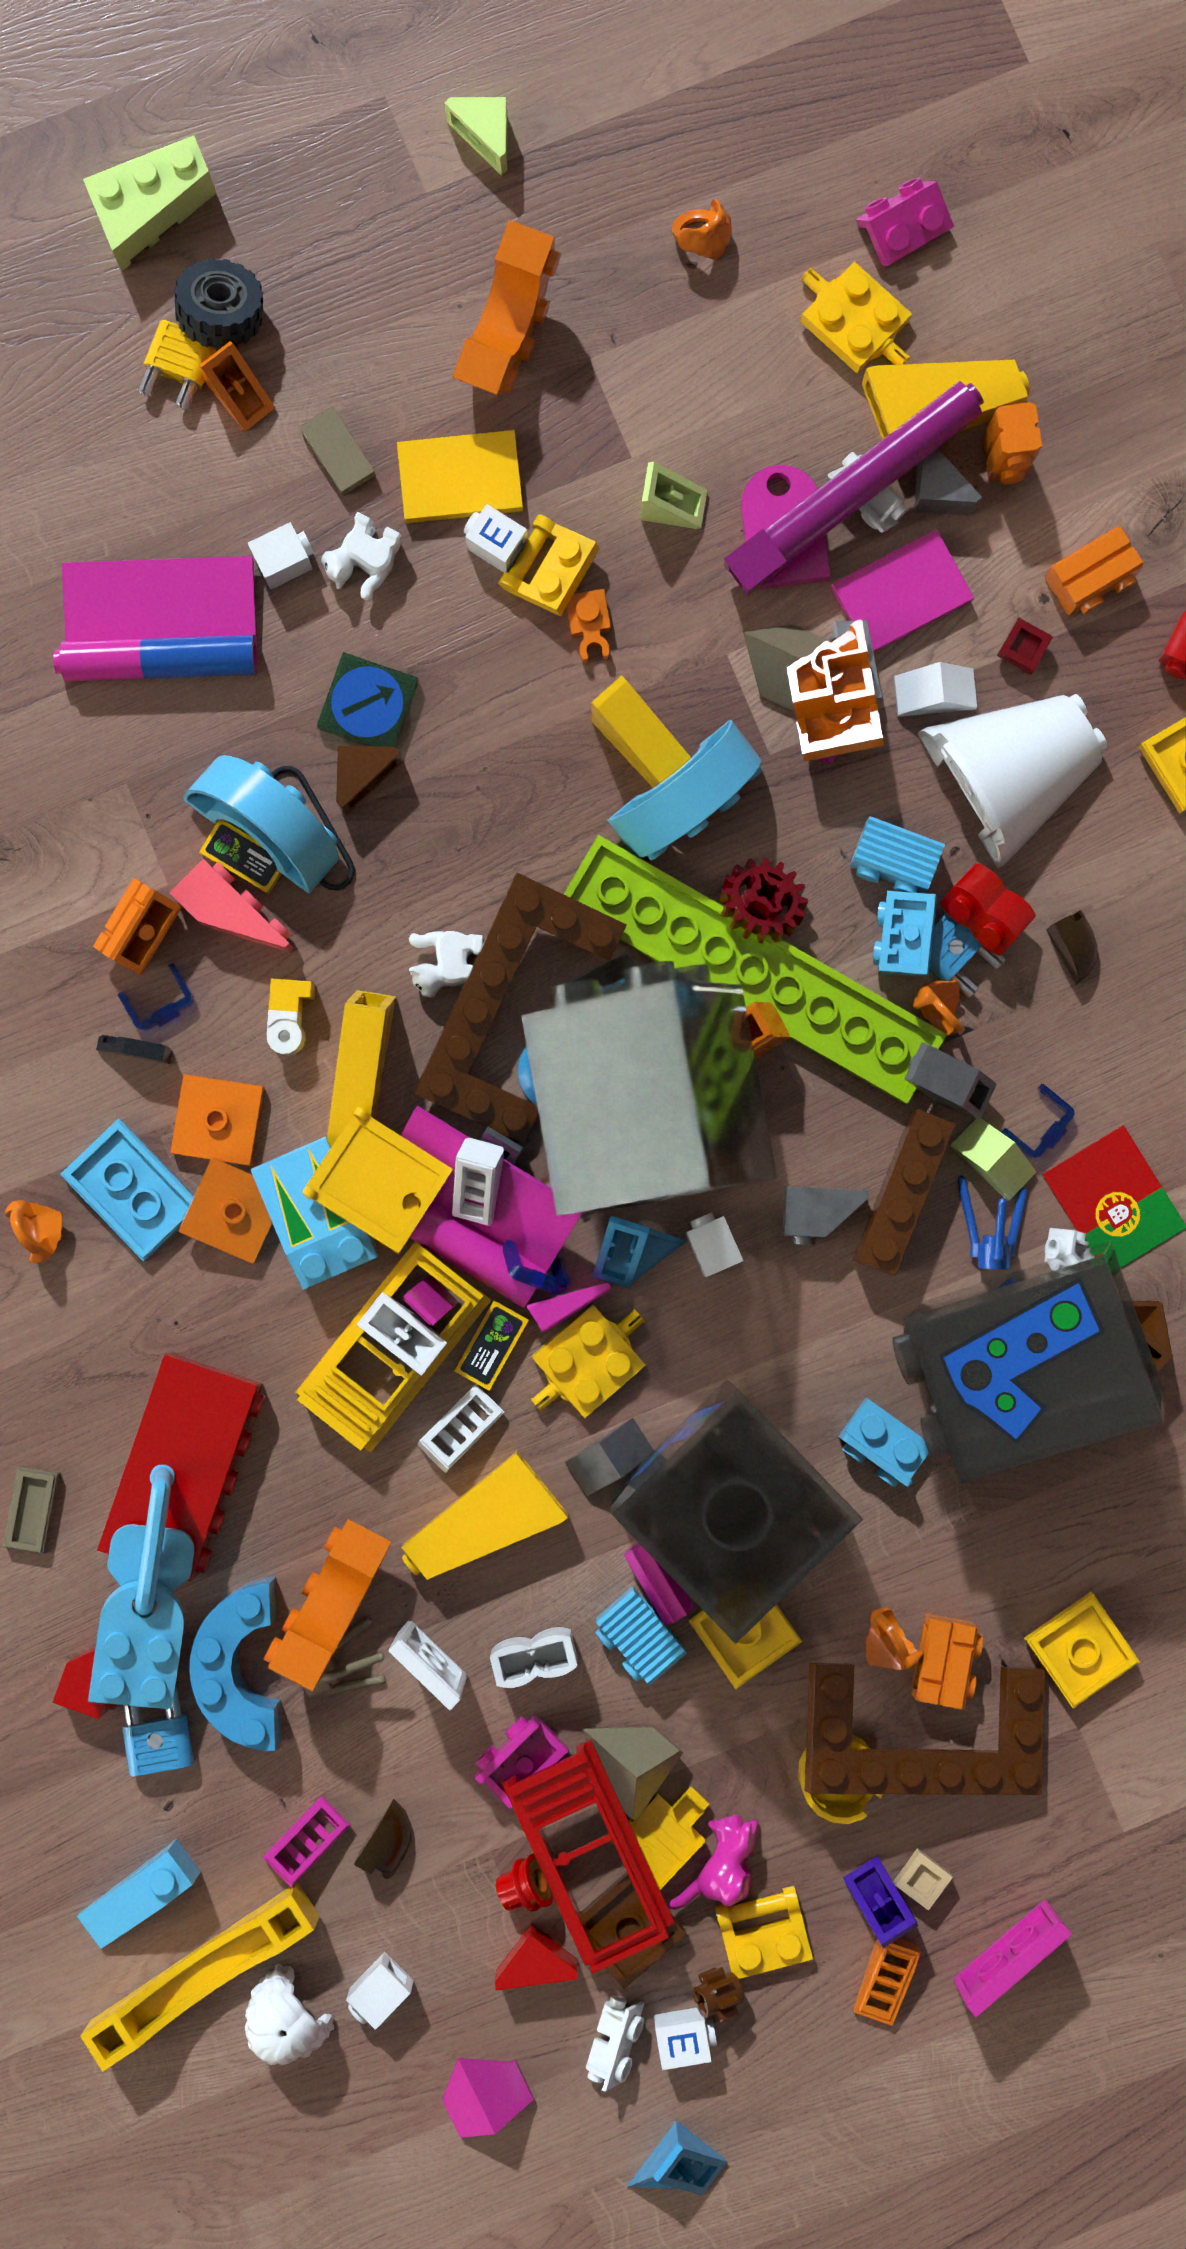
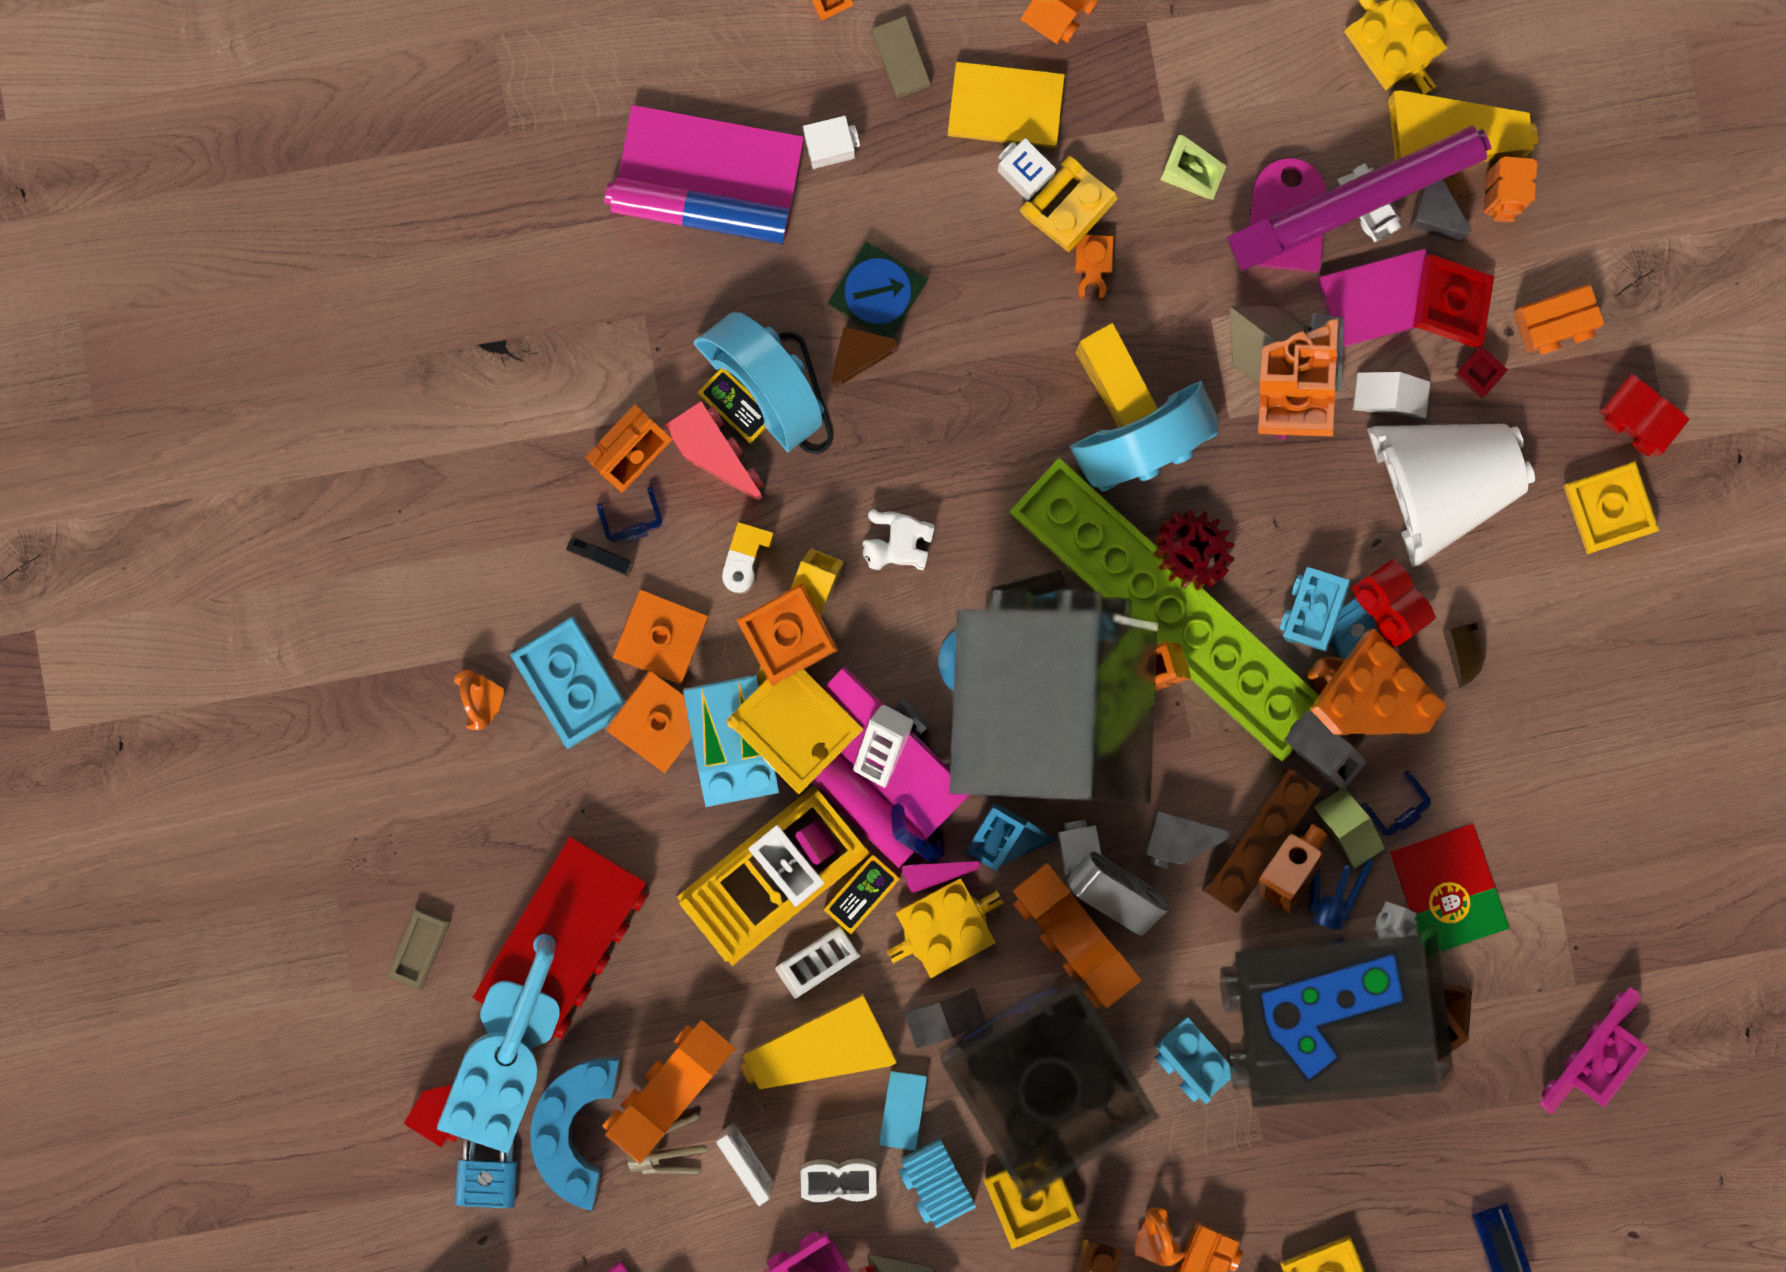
camera: 10 degrees right, 0 degrees up
white animal [321,512,403,601] -> none
reddish brown plate [414,872,627,1144] -> none
dark pink axle [624,1536,695,1626] -> none
medium azure brick [849,816,945,893] -> none
none -> orange plate [736,584,839,686]
none -> medium azure tile [879,1070,927,1151]
none -> orange brick [1013,863,1142,1009]
none -> light grey beam [1065,852,1170,936]
none -> orange torso [1259,824,1328,914]
none -> orange plate [1310,629,1447,735]
none -> red plate [1413,254,1494,348]

